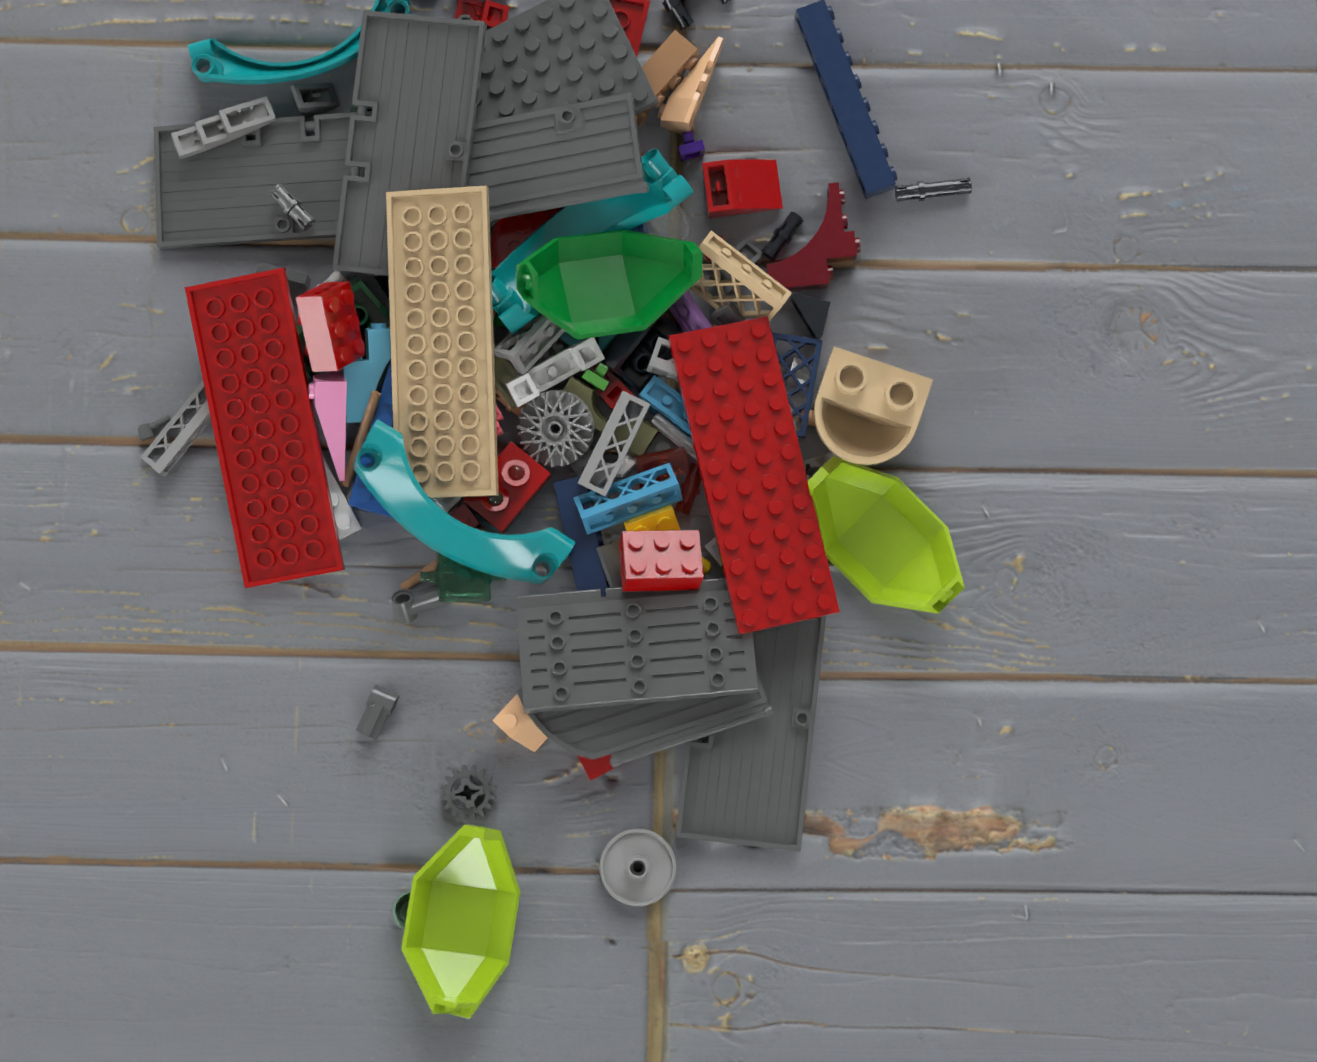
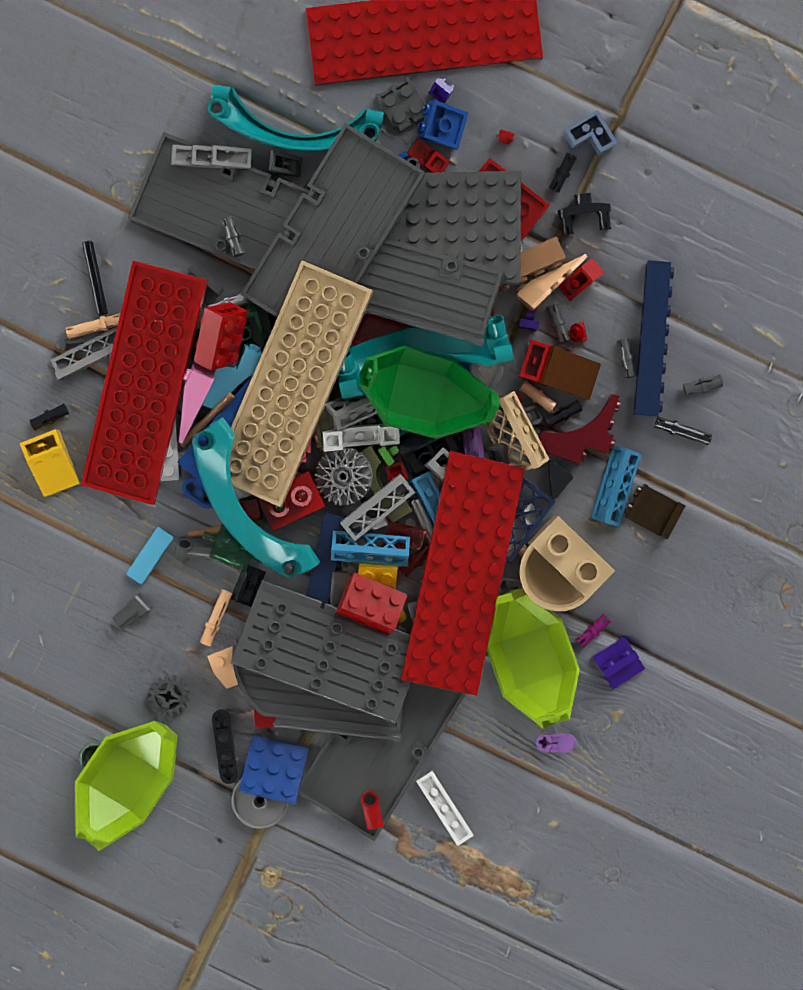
camera: 25 degrees right, 5 degrees up
none -> yellow slope [20,429,80,497]
none -> black pin [29,403,69,431]
none -> light nougat pin [66,313,120,339]
none -> black axle [82,240,108,316]
none -> medium azure tile [126,526,174,585]
none -> blue plate [182,478,212,509]
none -> light nougat pin [199,589,233,647]
none -> black beam [212,709,238,784]
none -> black slope [231,563,266,607]
none -> blue plate [239,735,309,805]
none -> red piece [361,790,384,830]
none -> white plate [416,770,474,846]
none -> light nougat pin [519,380,557,413]
none -> medium lavender piece [536,733,577,753]
none -> reddish brown tile [540,346,601,400]
none -> dark grey pin [546,303,570,344]
none -> red slope [558,258,605,301]
none -> red plate [570,322,587,342]
none -> magenta pin [575,614,611,649]
none -> dark azure fence [591,446,642,527]
none -> dark purple bracket [592,636,645,689]
none -> dark grey pin [617,338,637,378]
none -> dark brown panel [624,484,686,539]
none -> dark grey pin [683,374,723,396]

